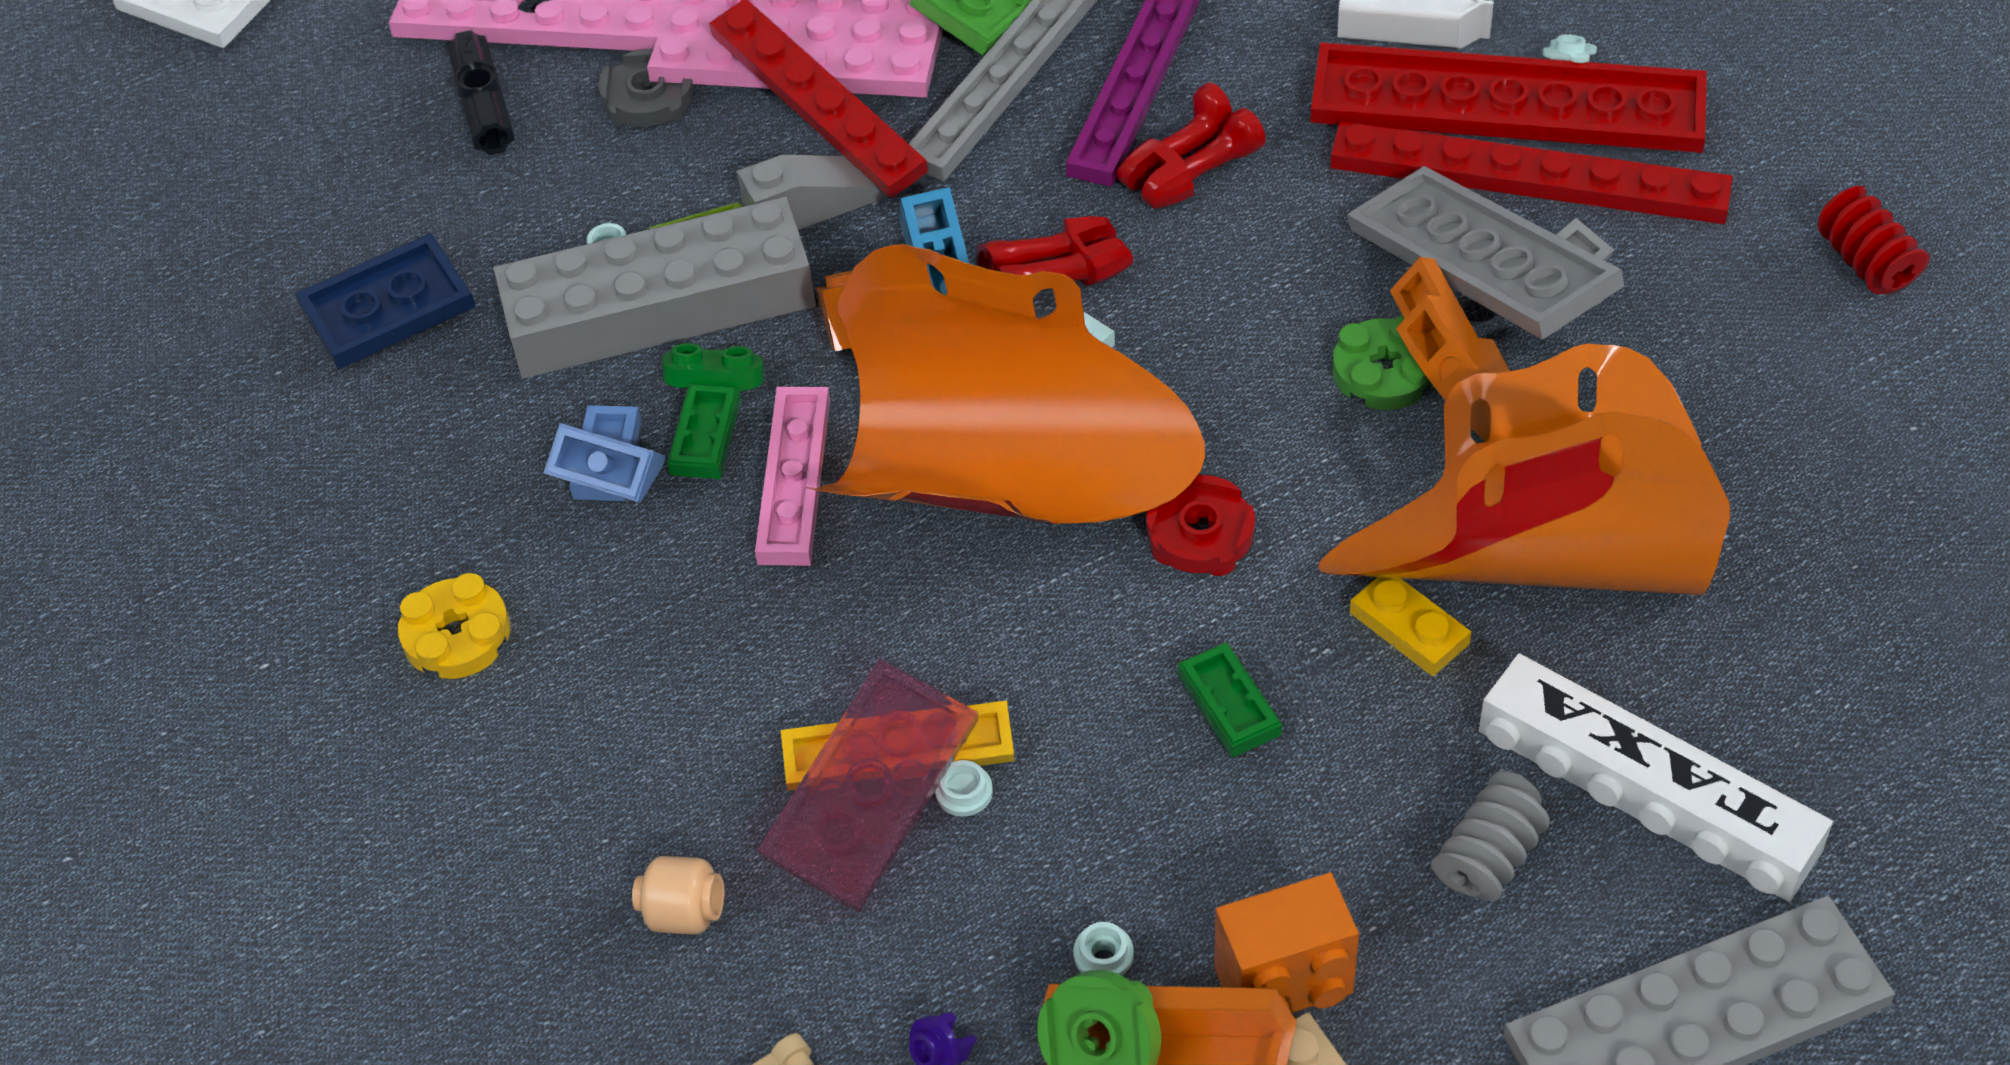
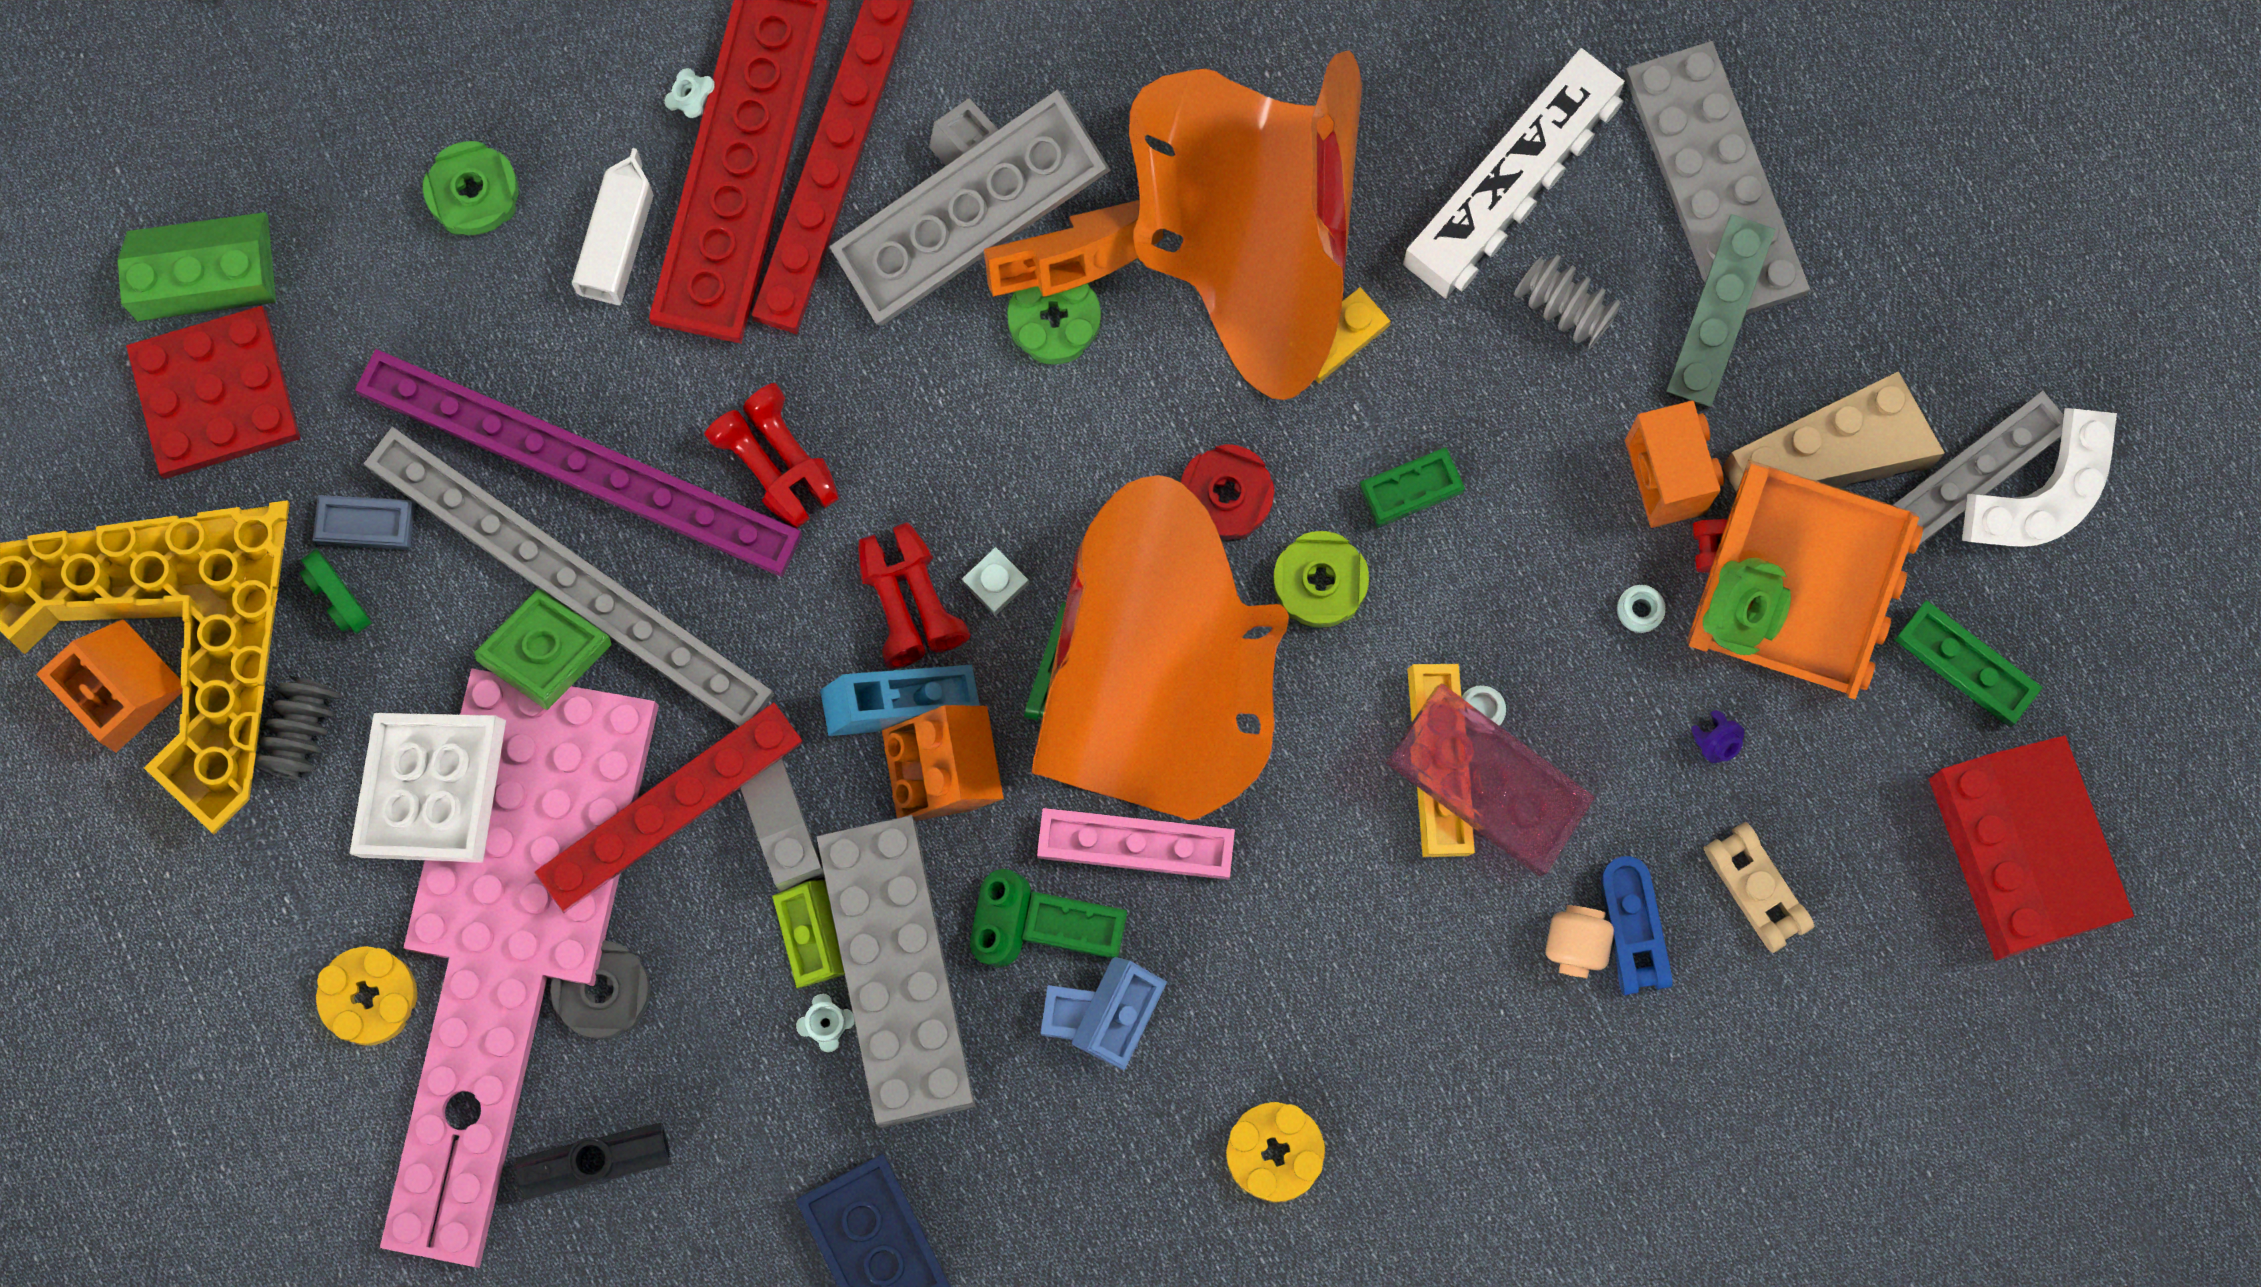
camera: 90 degrees left, 25 degrees up
none -> lime plate [1273,531,1369,628]
none -> blue plate [1601,856,1672,995]
none -> sand green plate [1666,214,1776,408]

